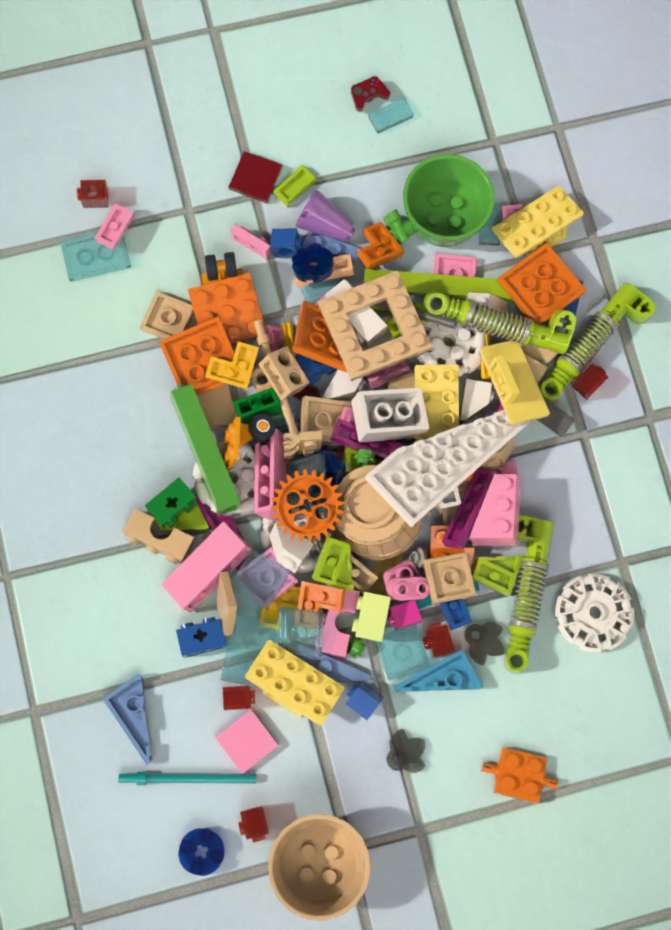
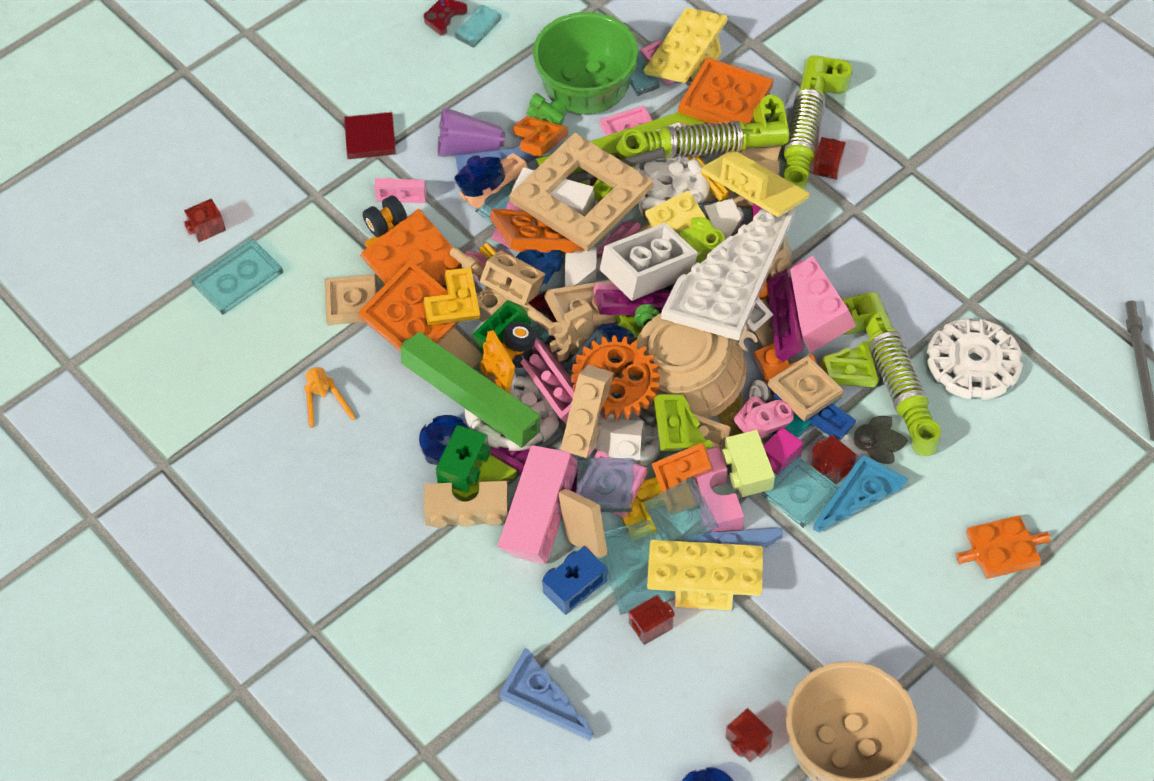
camera: 20 degrees left, 20 degrees down
bright pink plate [95,203,135,250] -> none
teal bar [118,771,256,785] -> none
bright pink tile [215,710,279,774] -> none
blue brick [270,228,304,258] -> none
lime tile [273,164,317,208] -> none
blue brick [345,681,384,720] -> none
bright green plate [347,637,365,659] -> none
clear smoke plate [386,729,426,773] -> none
dark grey slope [536,397,575,437] -> none
none -> light orange plant [304,367,356,428]
none -> clear blue plate [419,415,472,465]
none -> tan arch [560,365,614,458]
none -> lime plate [677,217,725,264]

